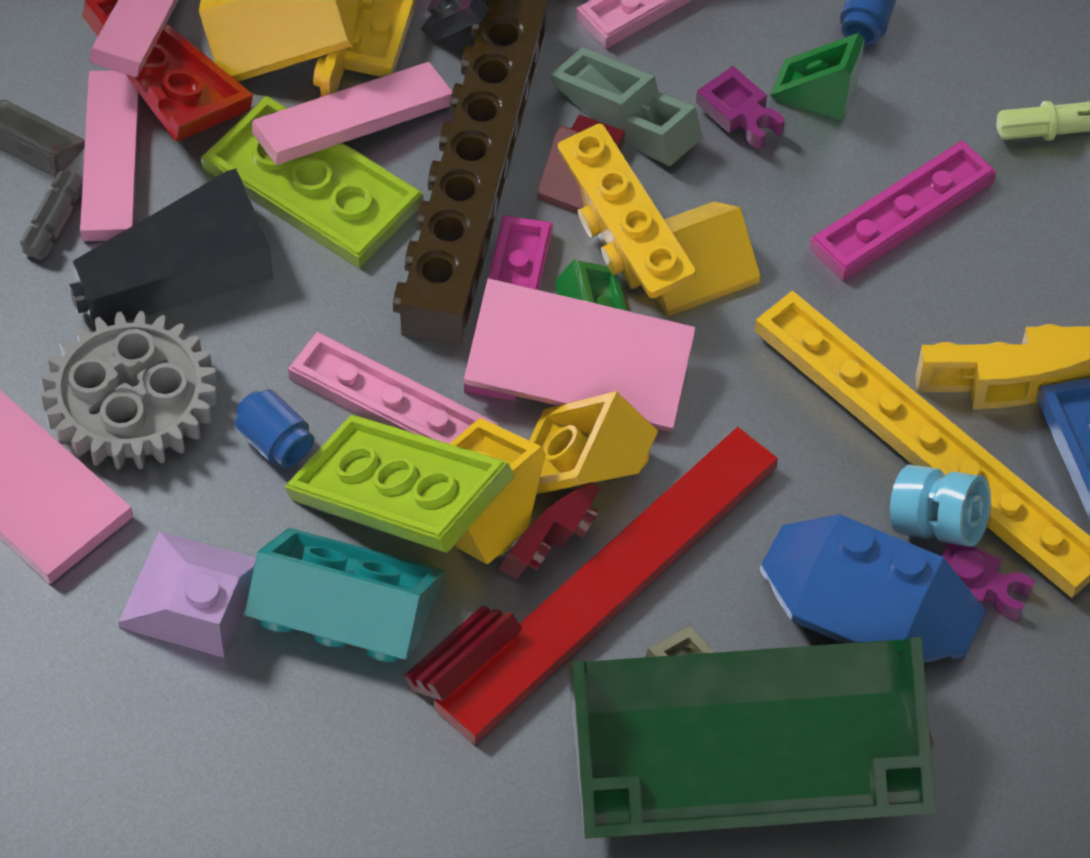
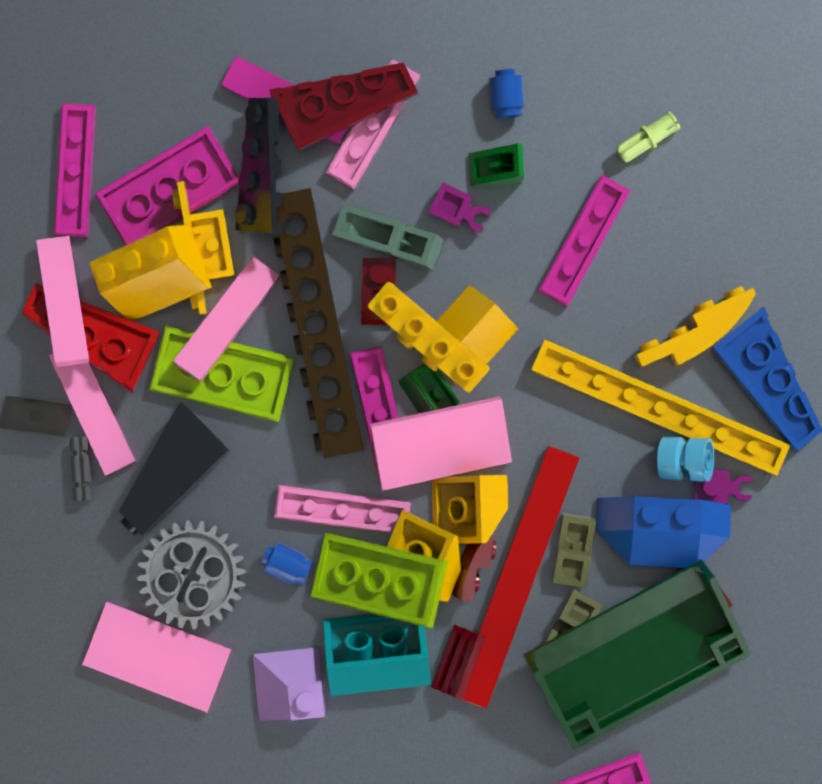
camera: 25 degrees left, 30 degrees up
none -> olive slope [552,513,596,588]

